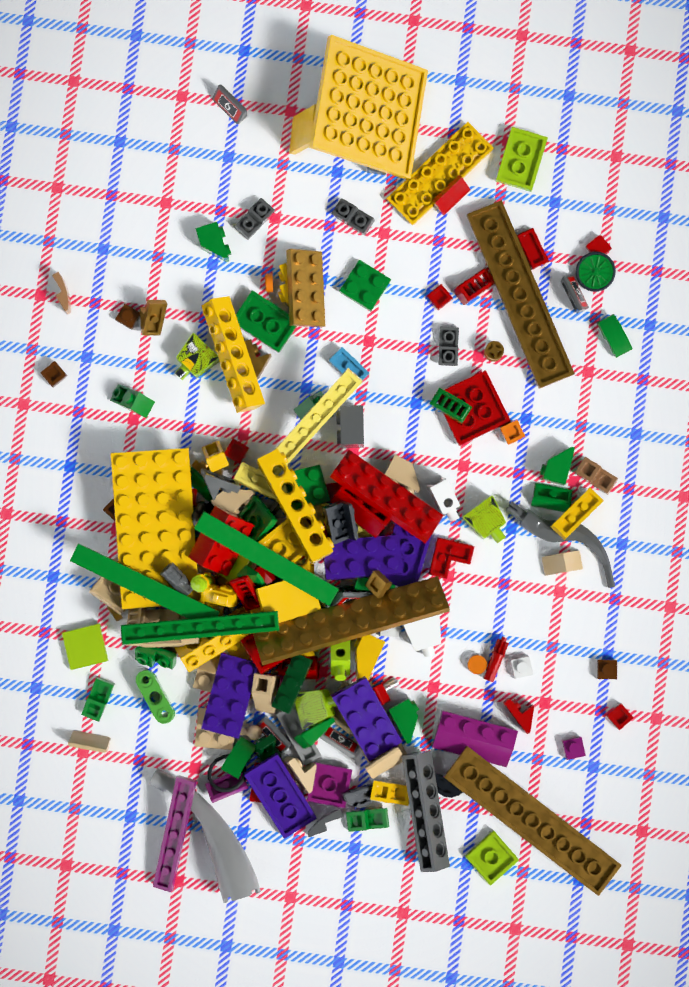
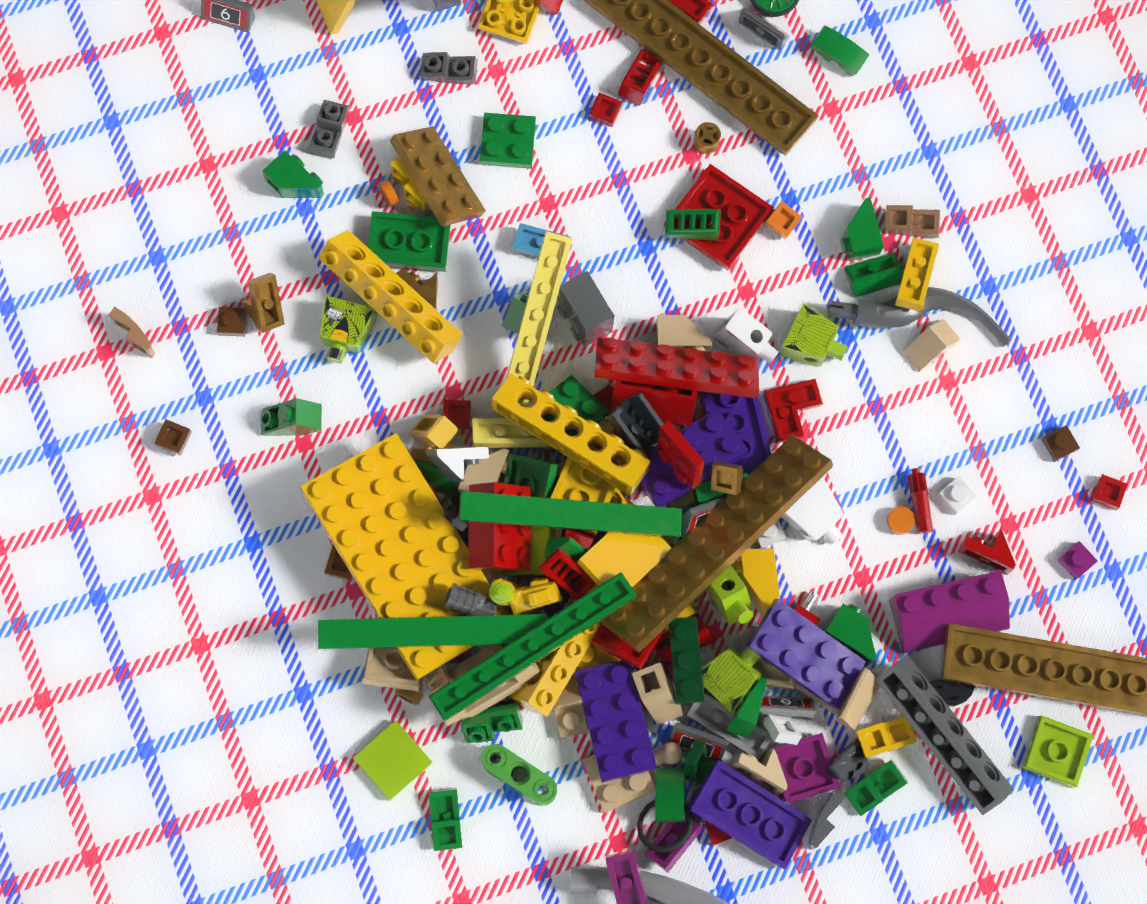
camera: 30 degrees left, 10 degrees down
tan slope [68,731,111,753] -> none
dark grey slope [438,326,459,366] -> none
none -> red plate [657,420,705,489]
none -> white plate [763,714,802,745]

